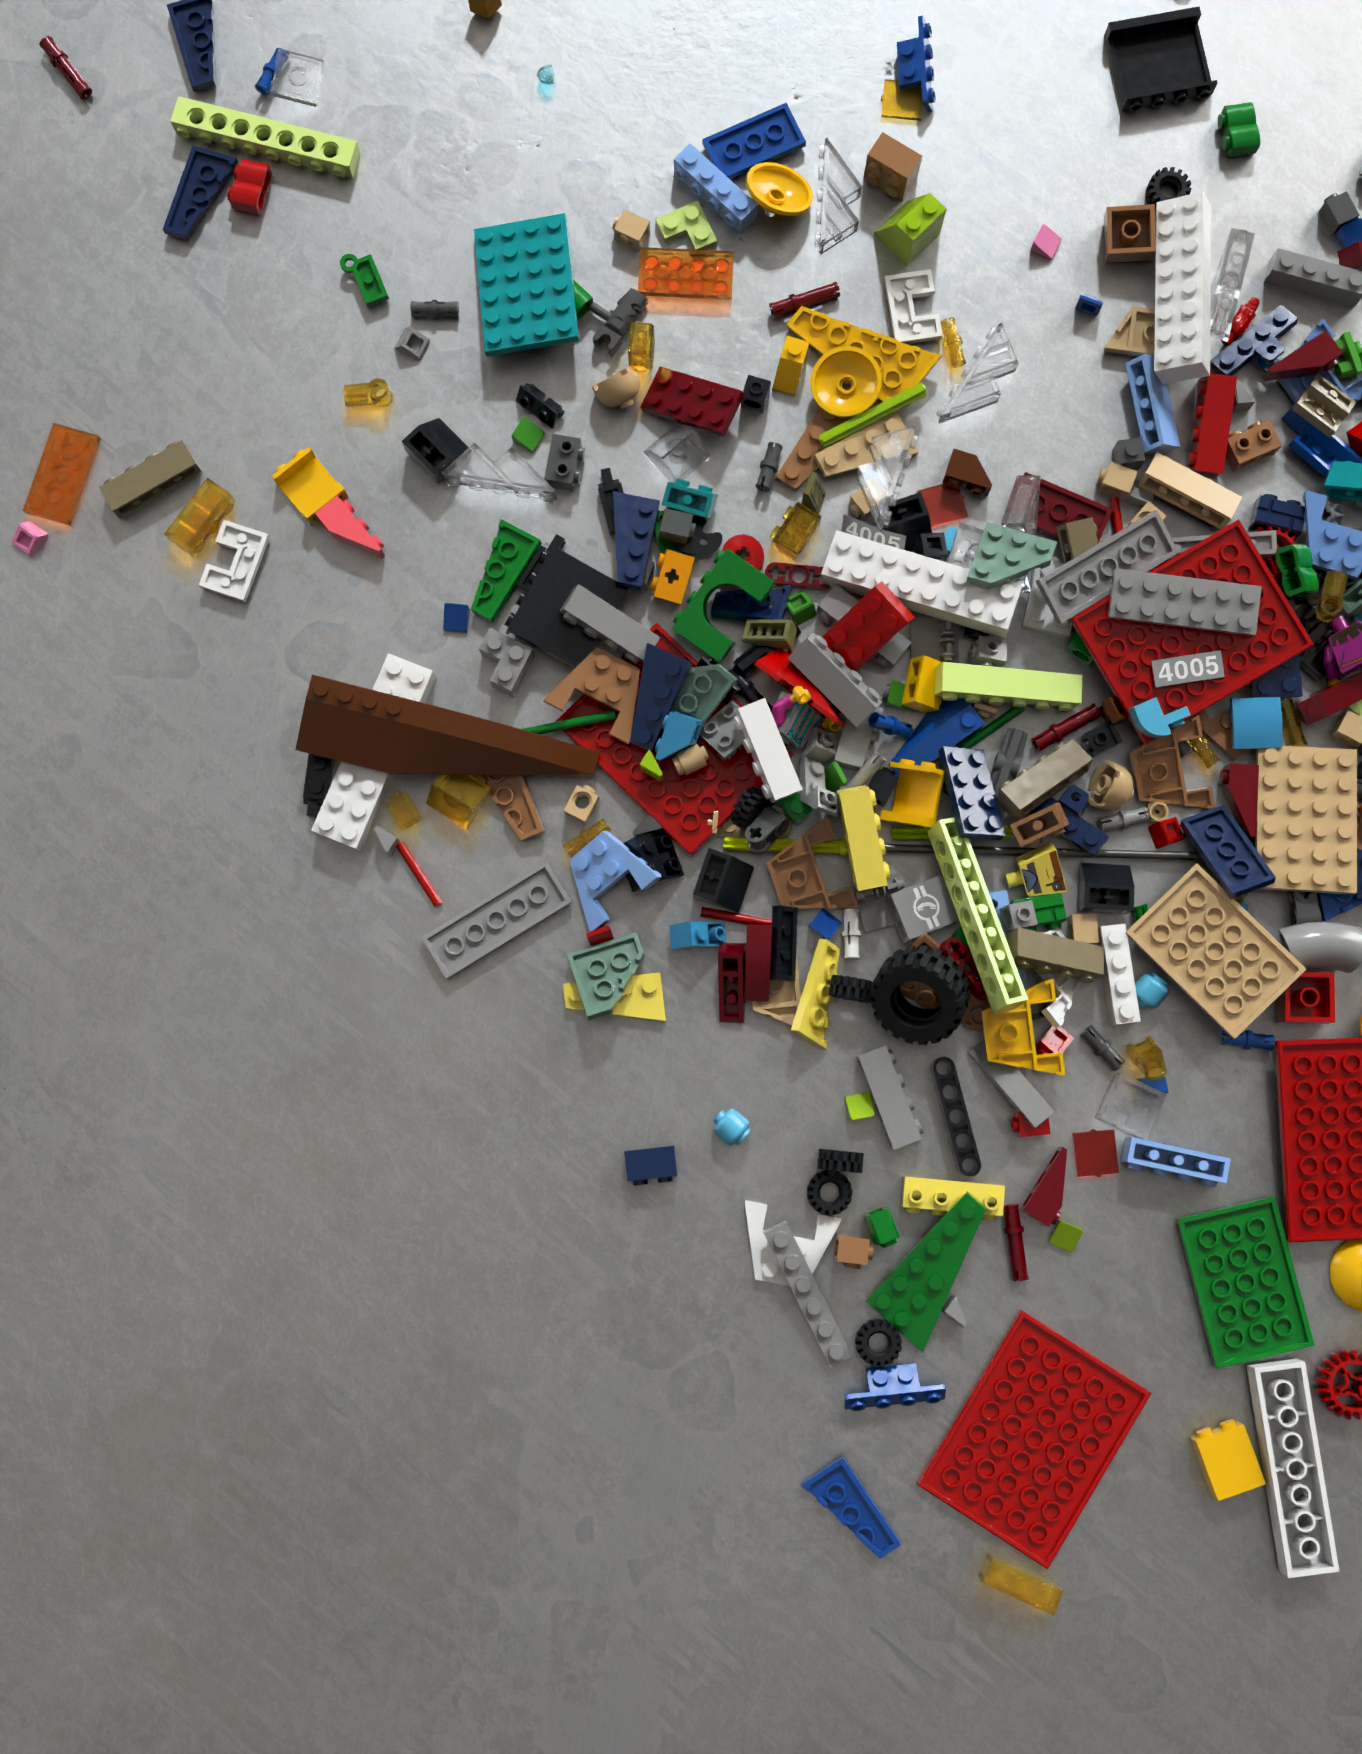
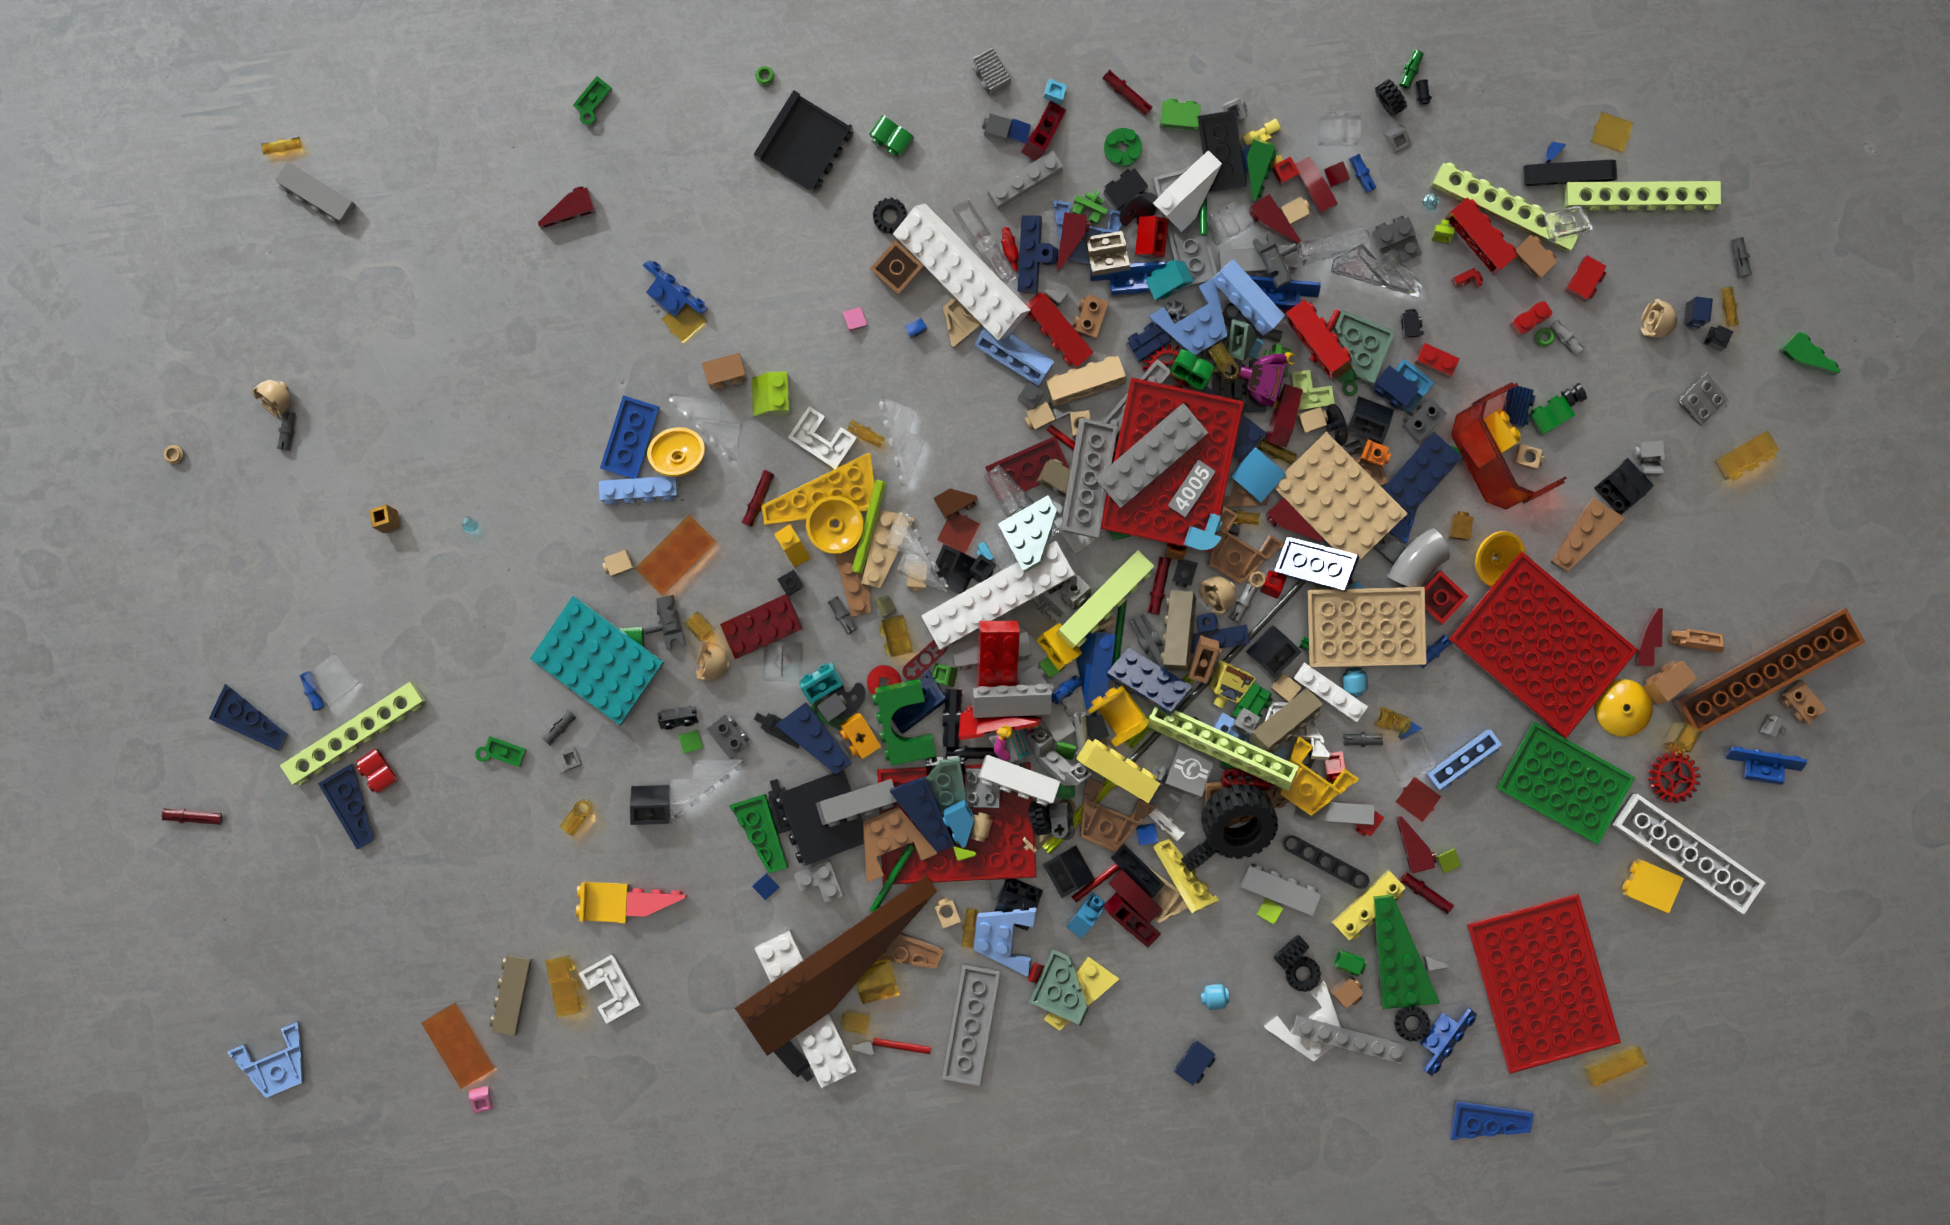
camera: 50 degrees left, 5 degrees up
yellowish green plate [655,200,717,253] -> none
olive slope [742,619,797,649] -> none
light grey sticker [841,514,906,550] -> none

